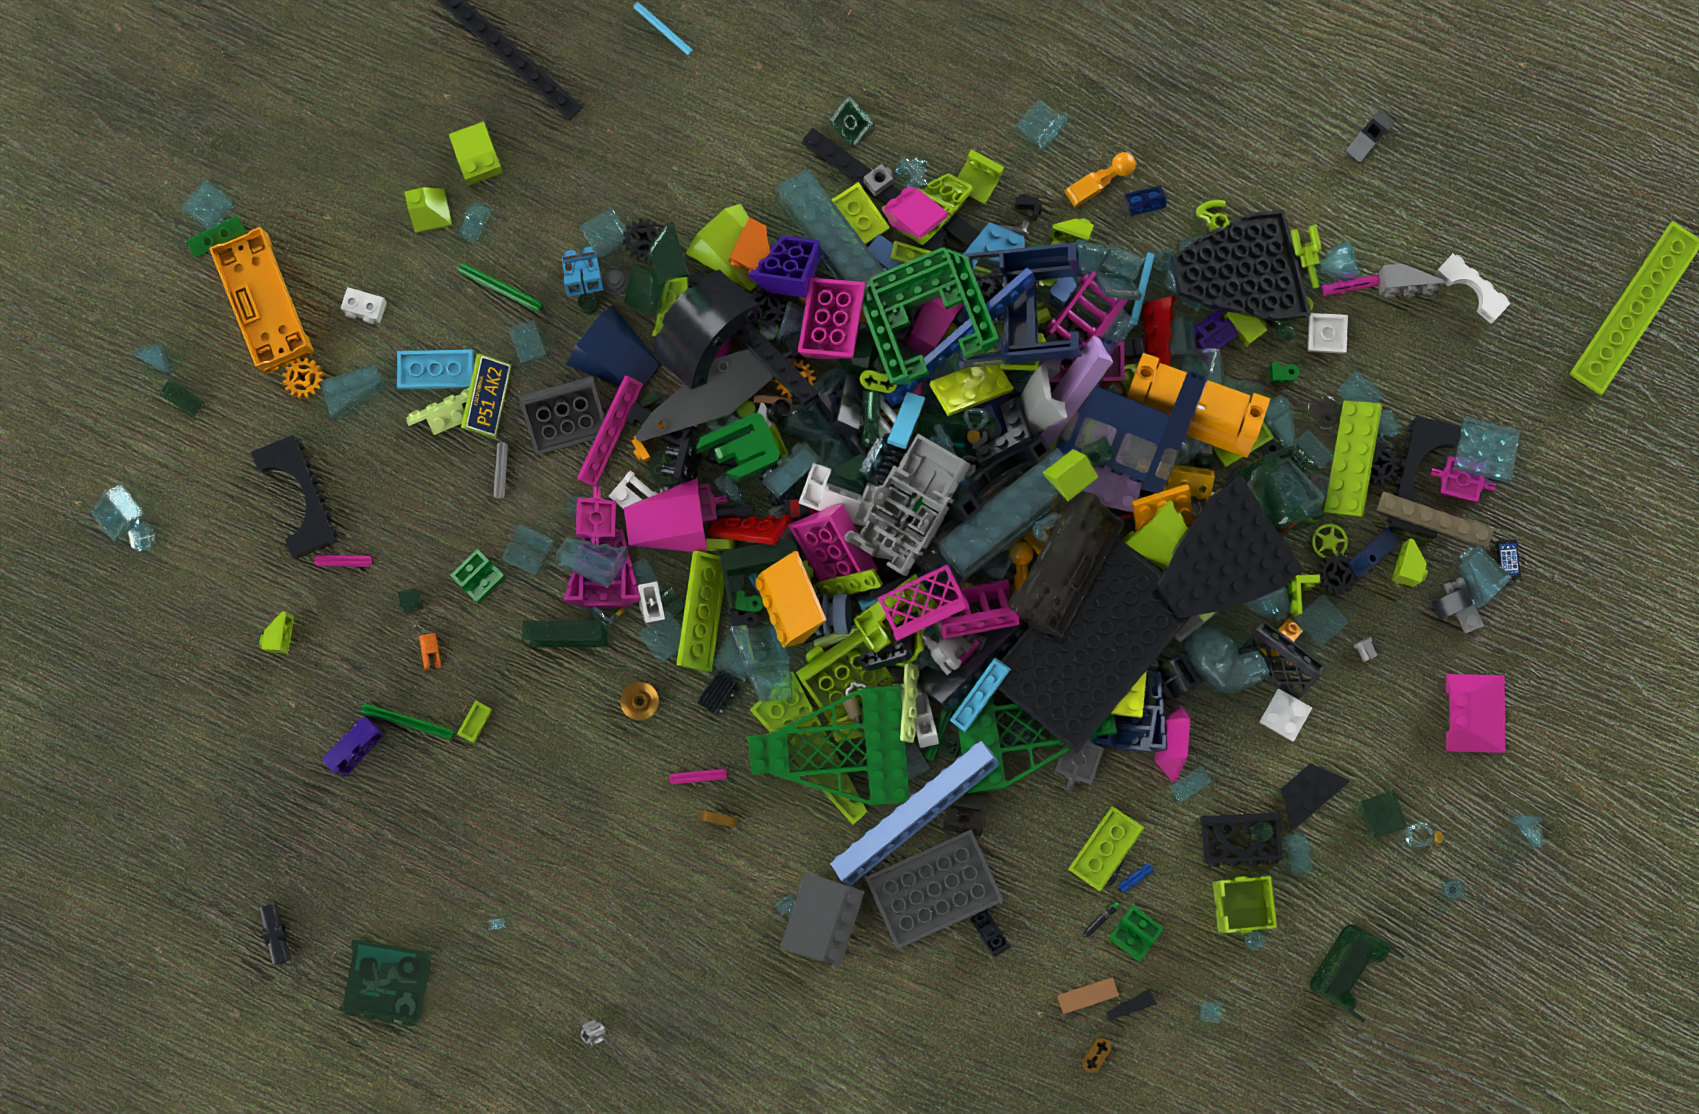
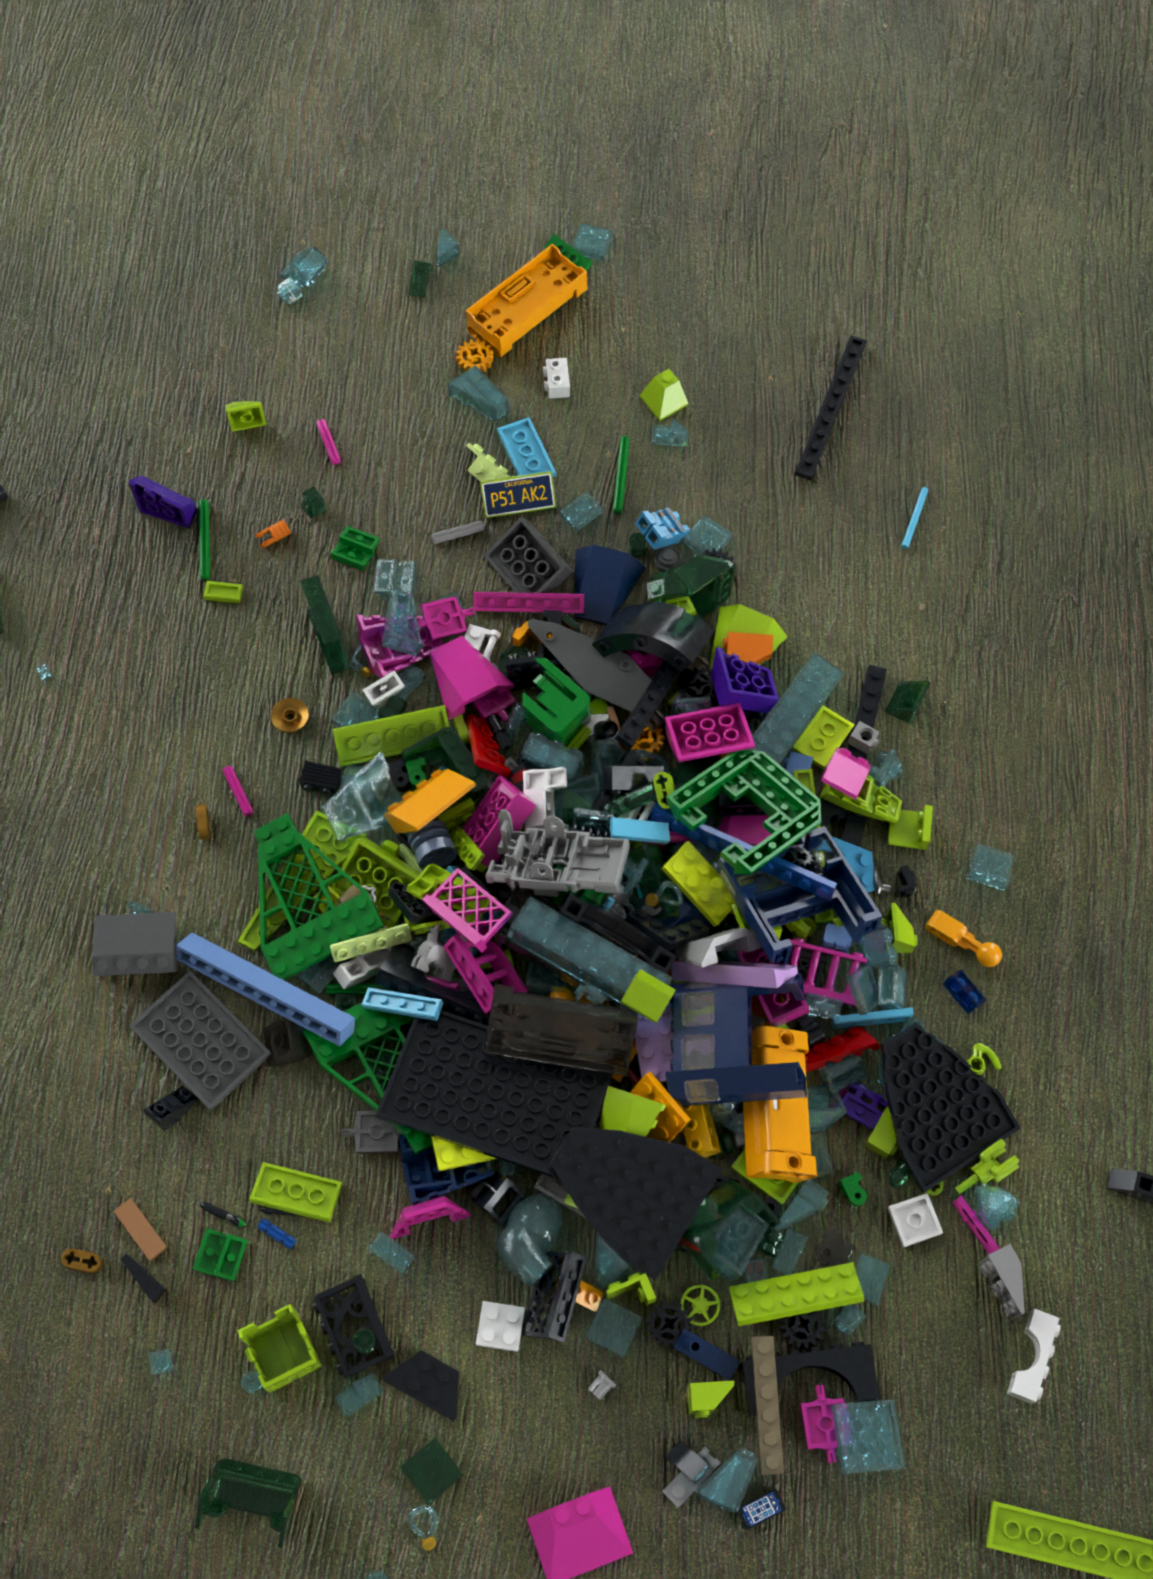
camera: 65 degrees right, 15 degrees down
black arch [251,435,339,559] -> none
lime slope [449,121,503,186] -> none
clear green brick [1081,436,1114,467] -> none

